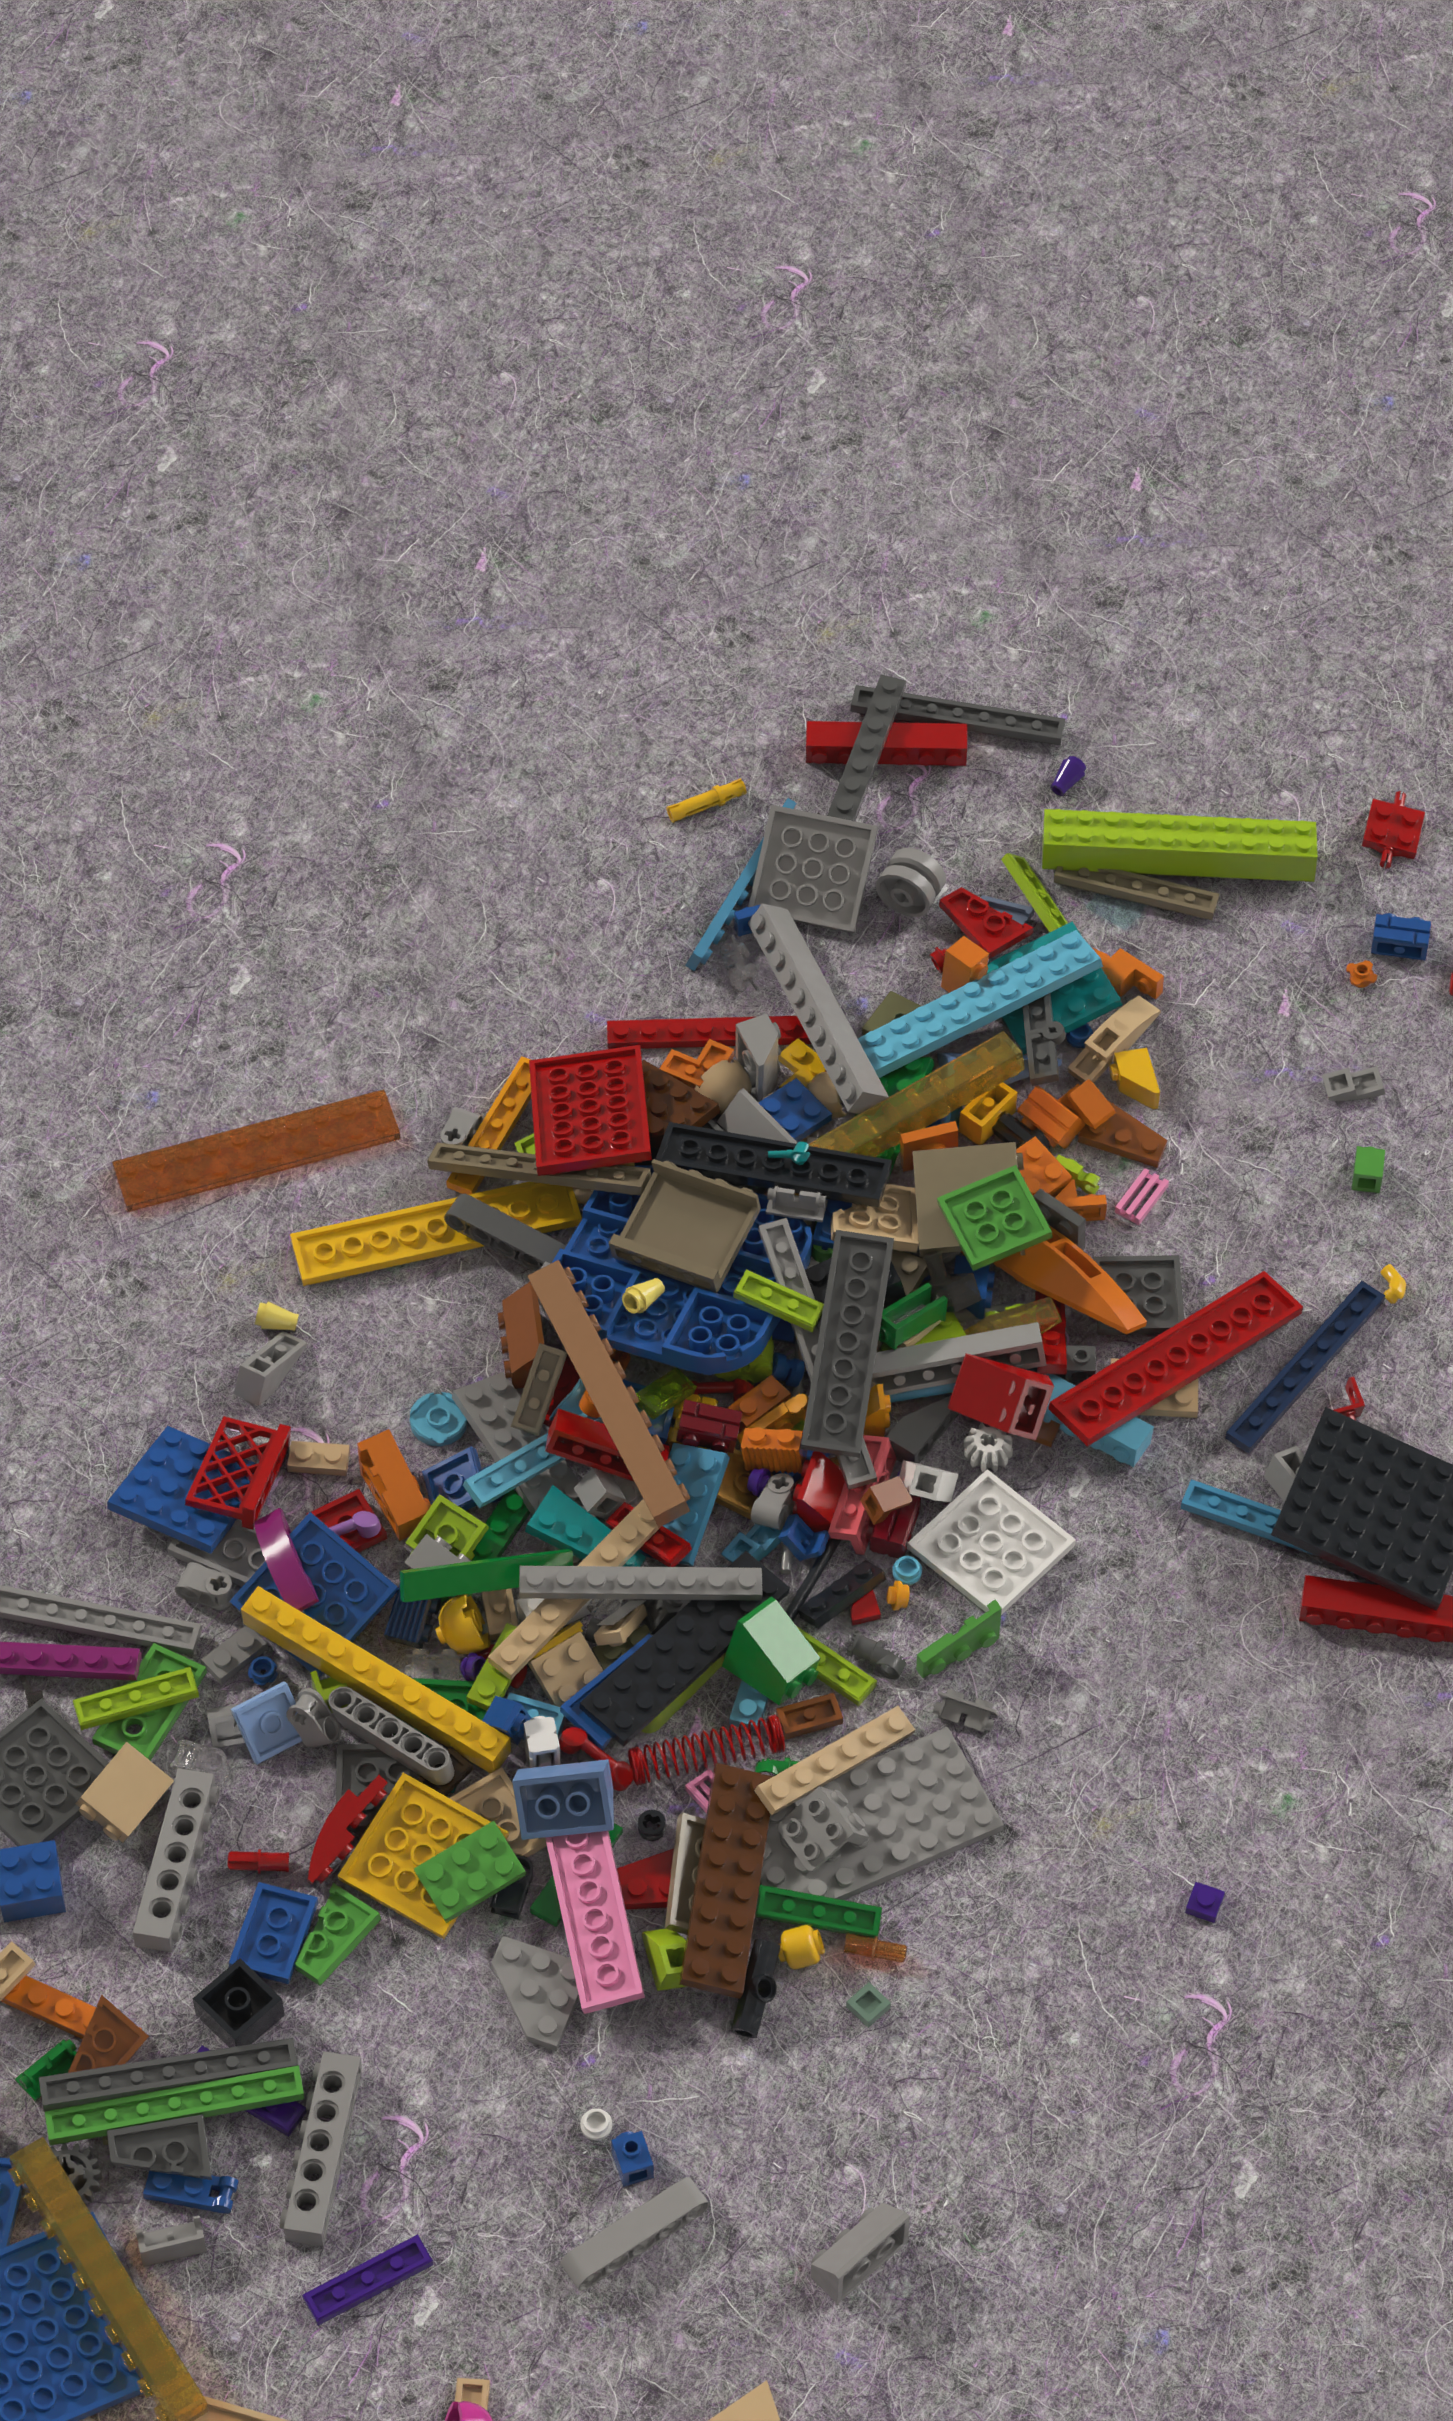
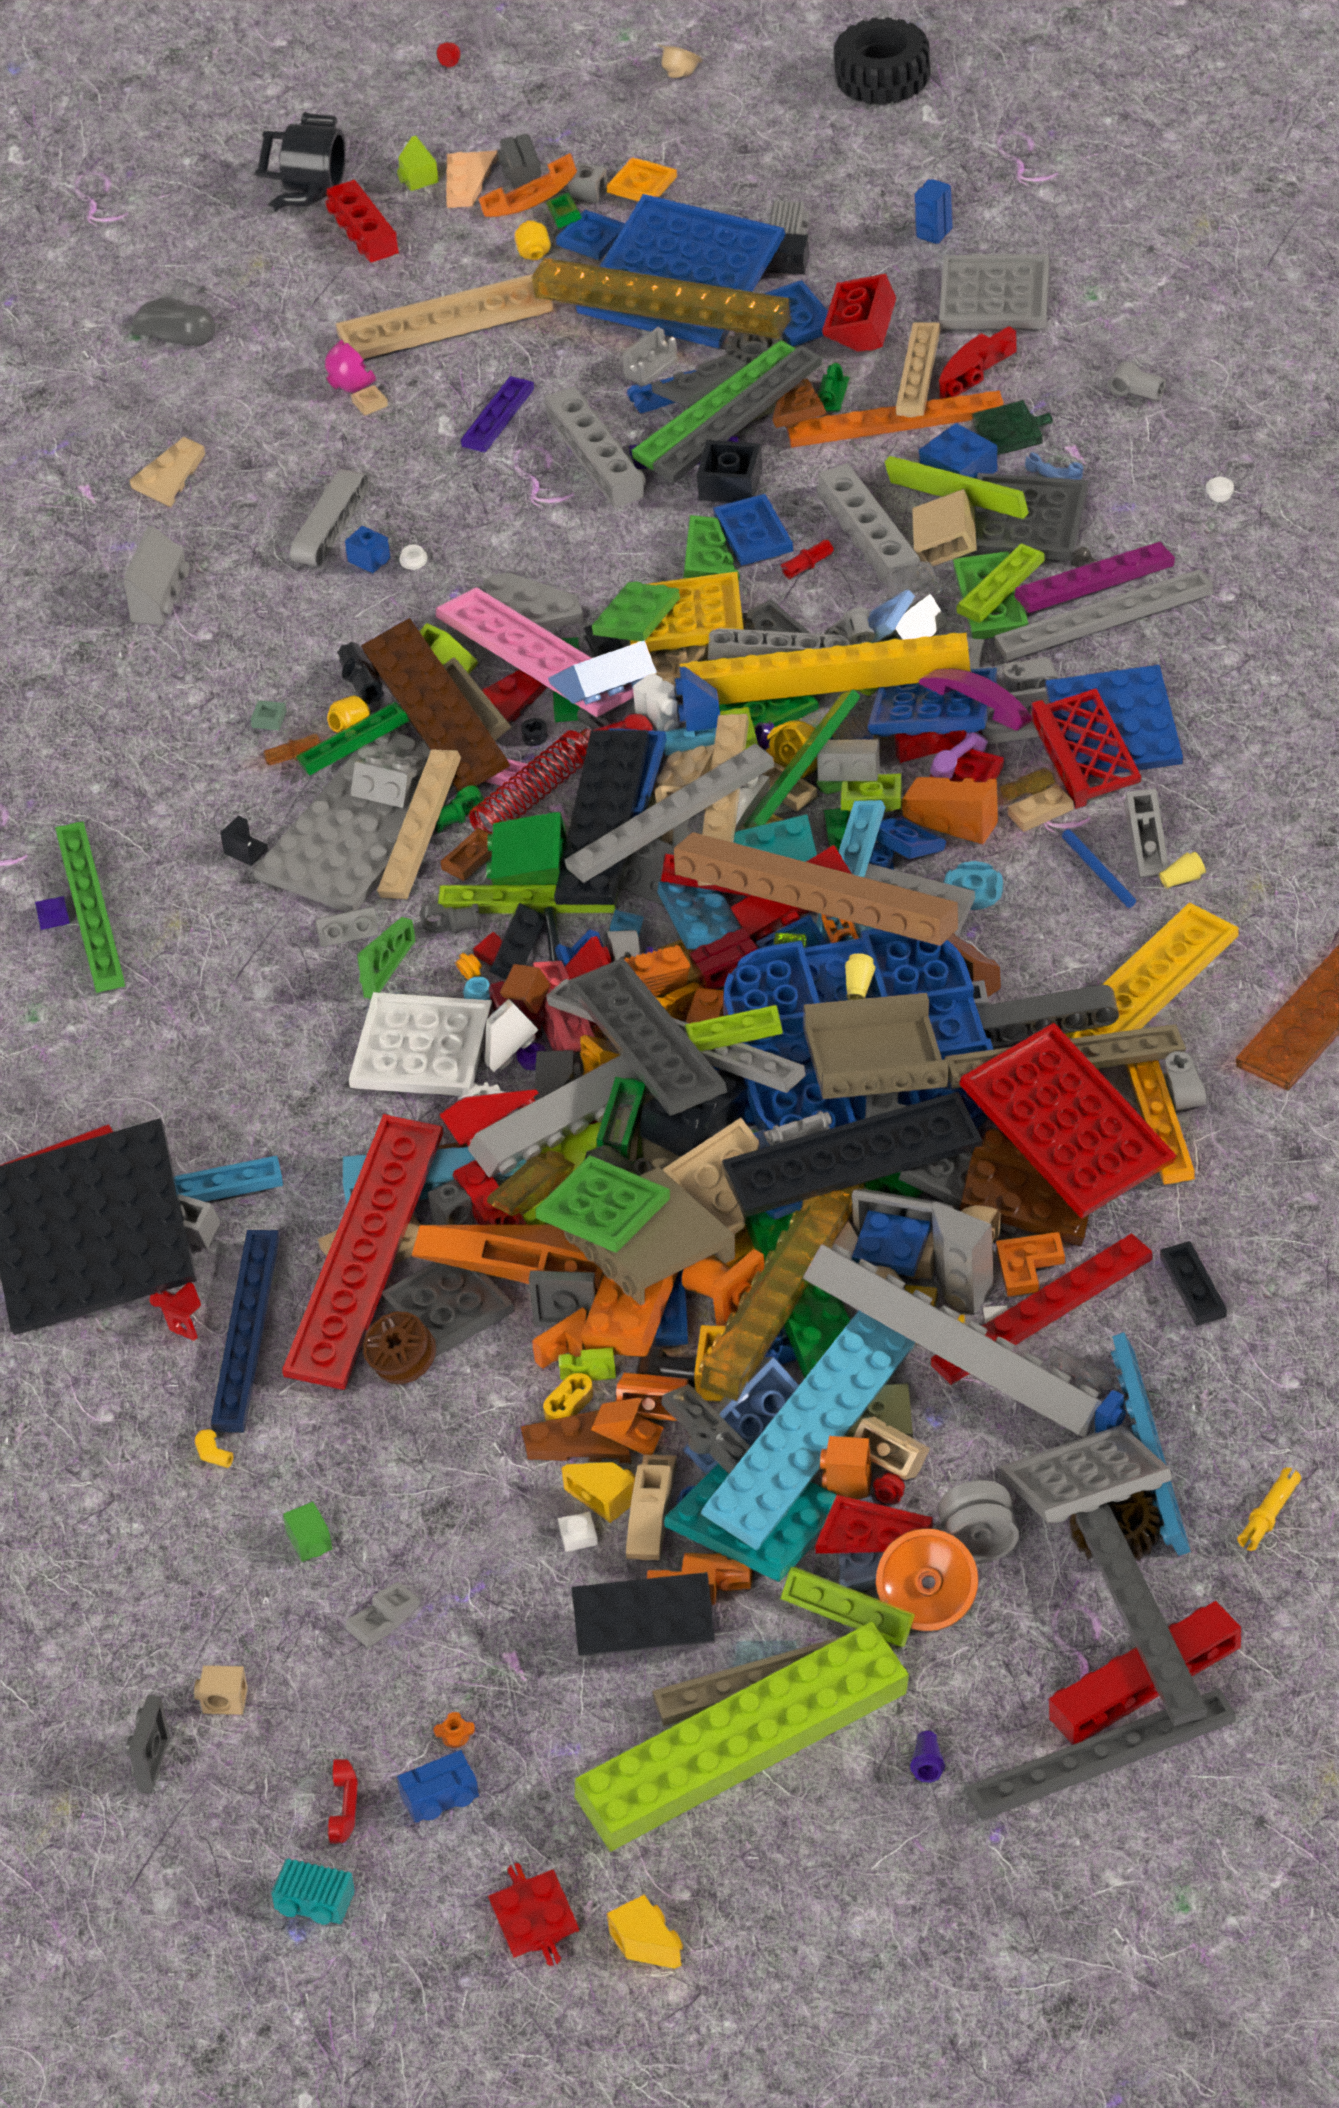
camera: 150 degrees right, 10 degrees down
red slope [307,1775,388,1886] -> none
teal hand [768,1142,810,1165] -> none
bright pink tile [1115,1168,1169,1225] -> none
none -> bright green plate [55,821,125,993]
none -> black panel [220,815,268,866]
none -> reddish brown wheel [363,1311,437,1385]
none -> yellow beam [543,1373,593,1421]
none -> white plate [558,1512,598,1552]
none -> black brick [571,1572,715,1657]
none -> yellow slope [607,1895,683,1969]
none -> tan brick [853,1417,930,1480]
none -> orange dish [876,1529,978,1632]
none -> lime tile [884,456,1029,519]
none -> clear yellow plate [1000,768,1055,800]
none -> blue bar [1062,829,1136,908]
none -> black plate [1160,1241,1227,1326]

